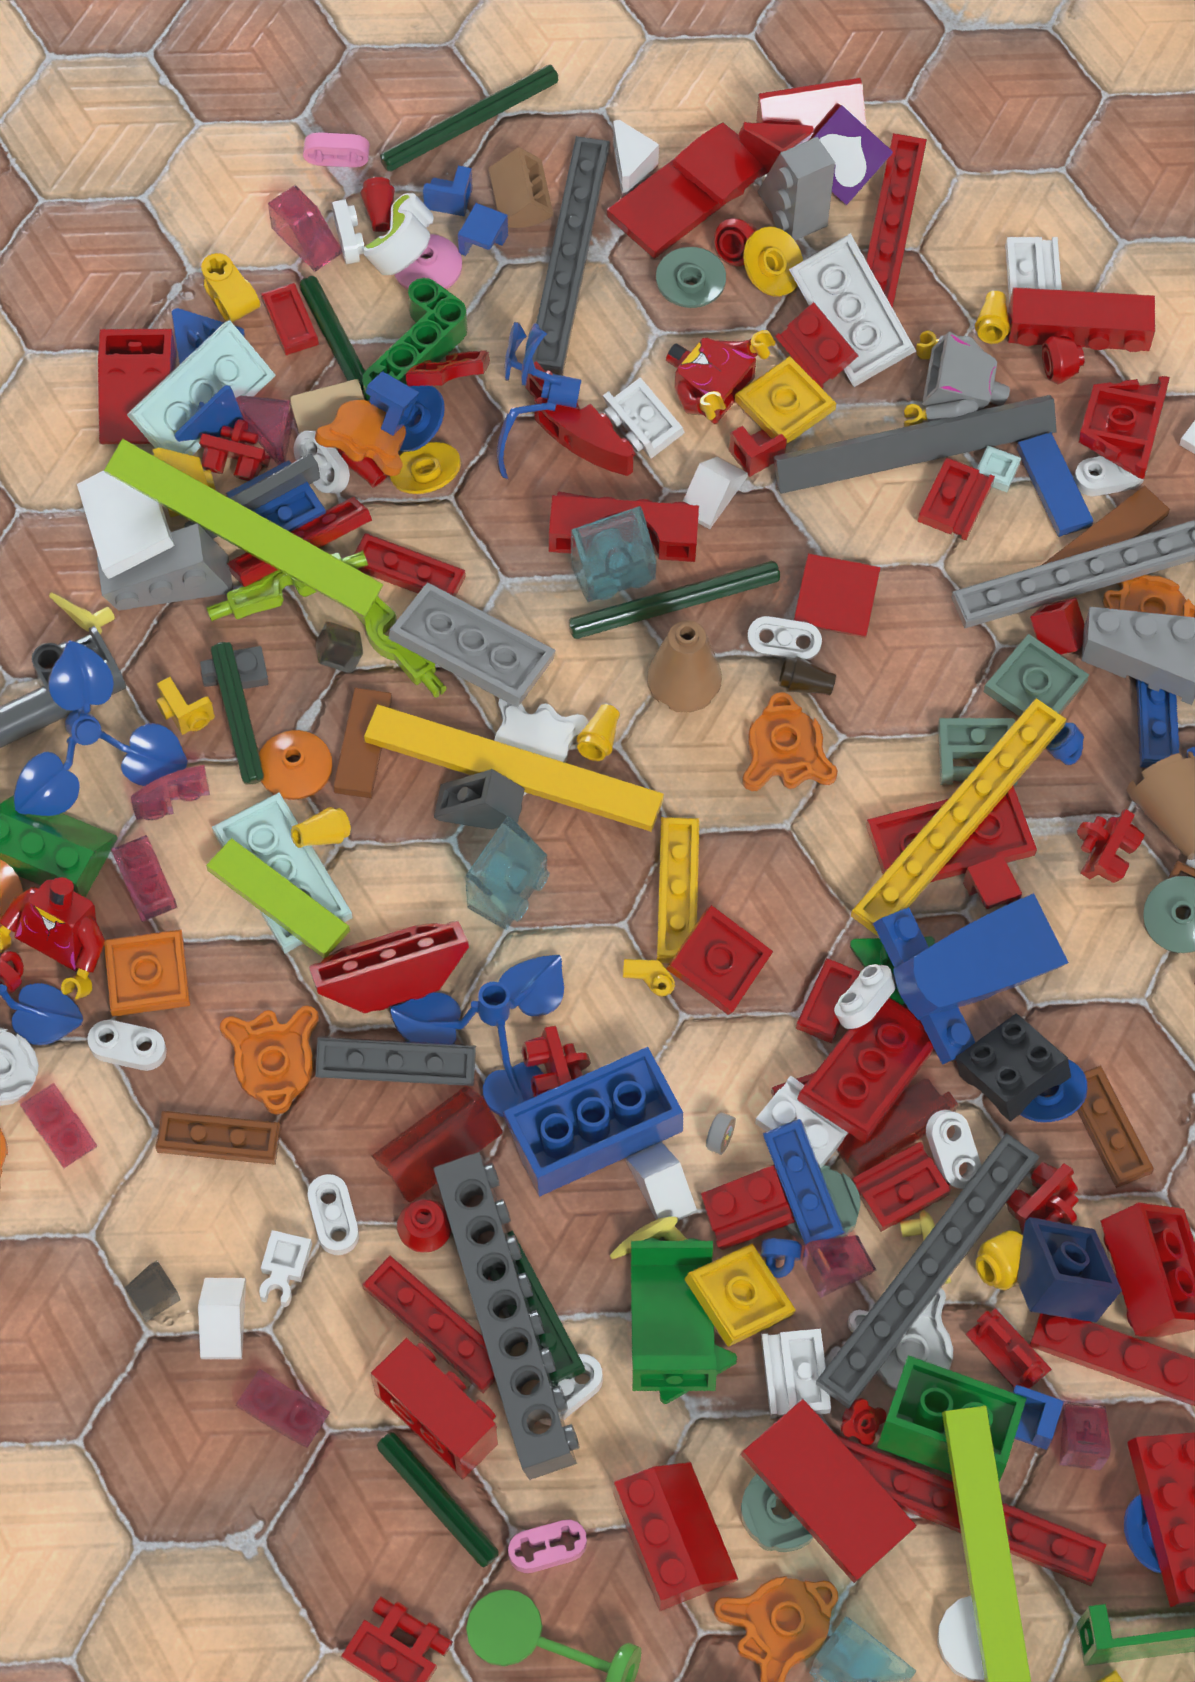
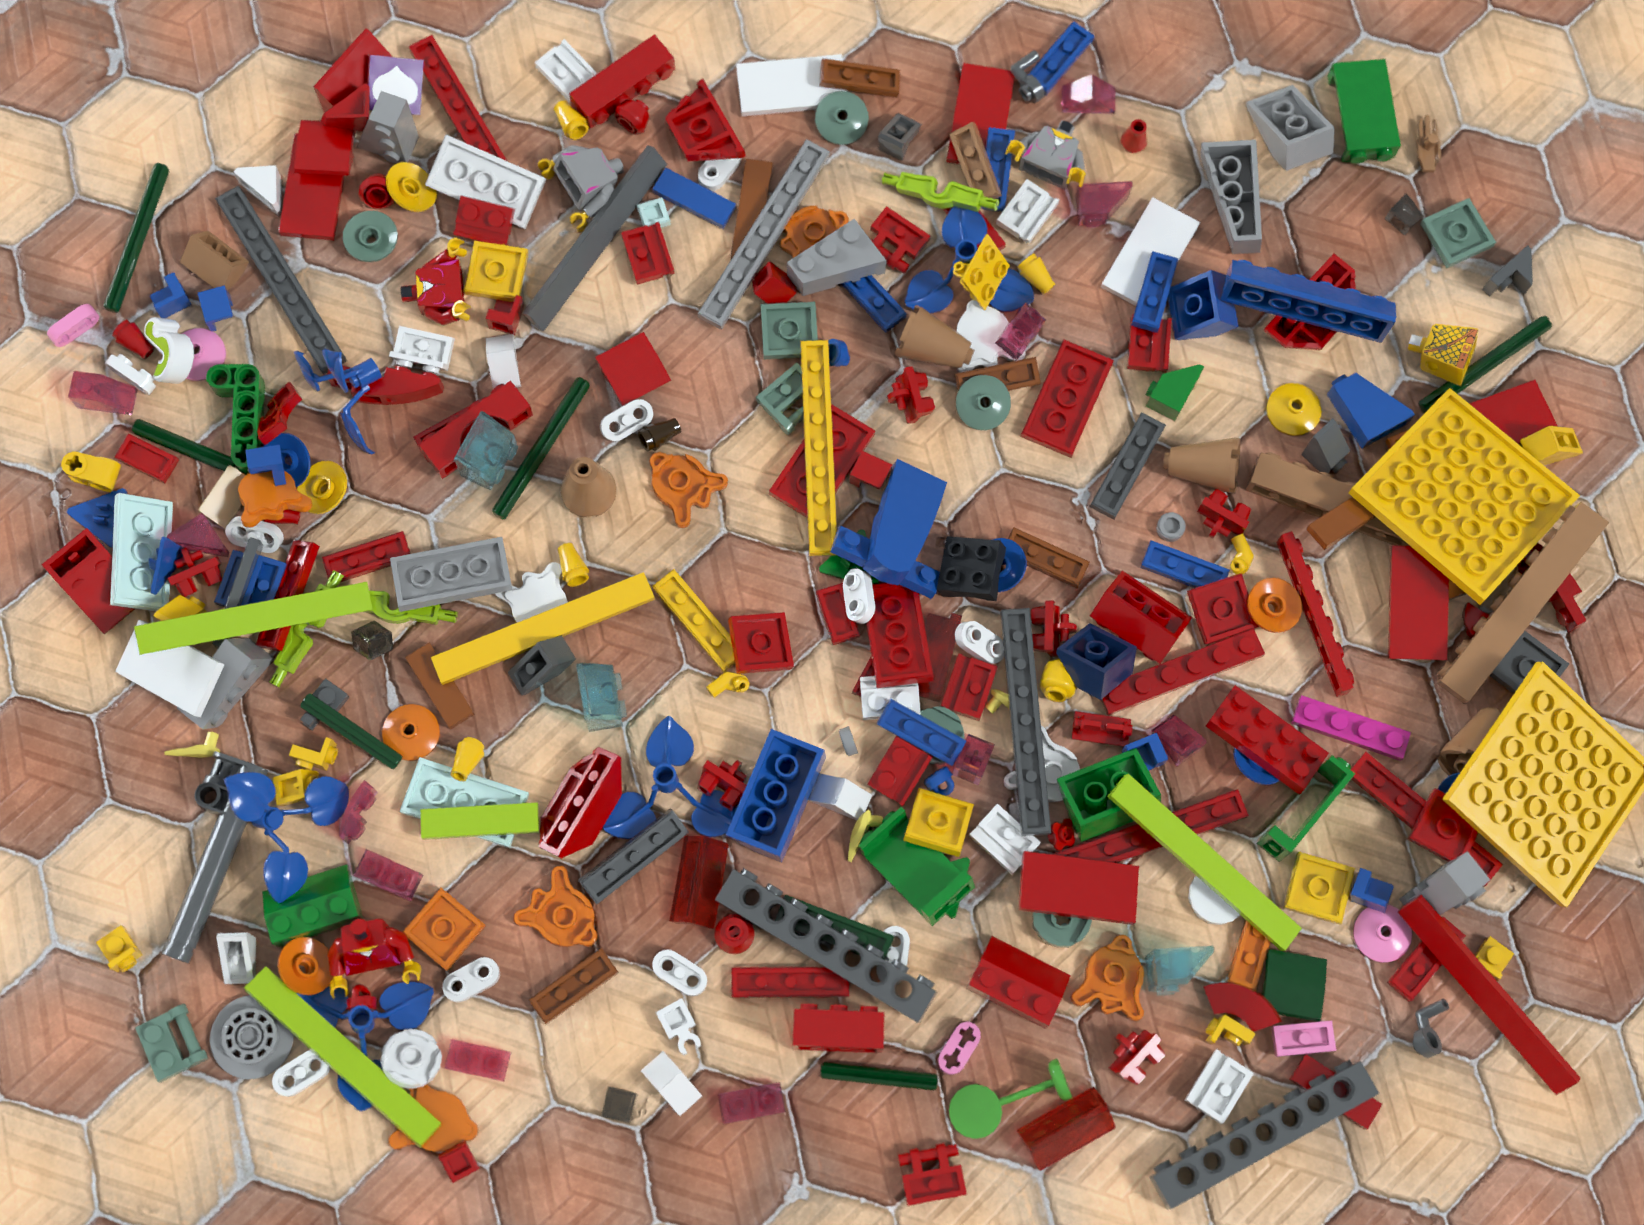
camera: 45 degrees left, 10 degrees up
none -> yellow bracket [273,769,319,806]

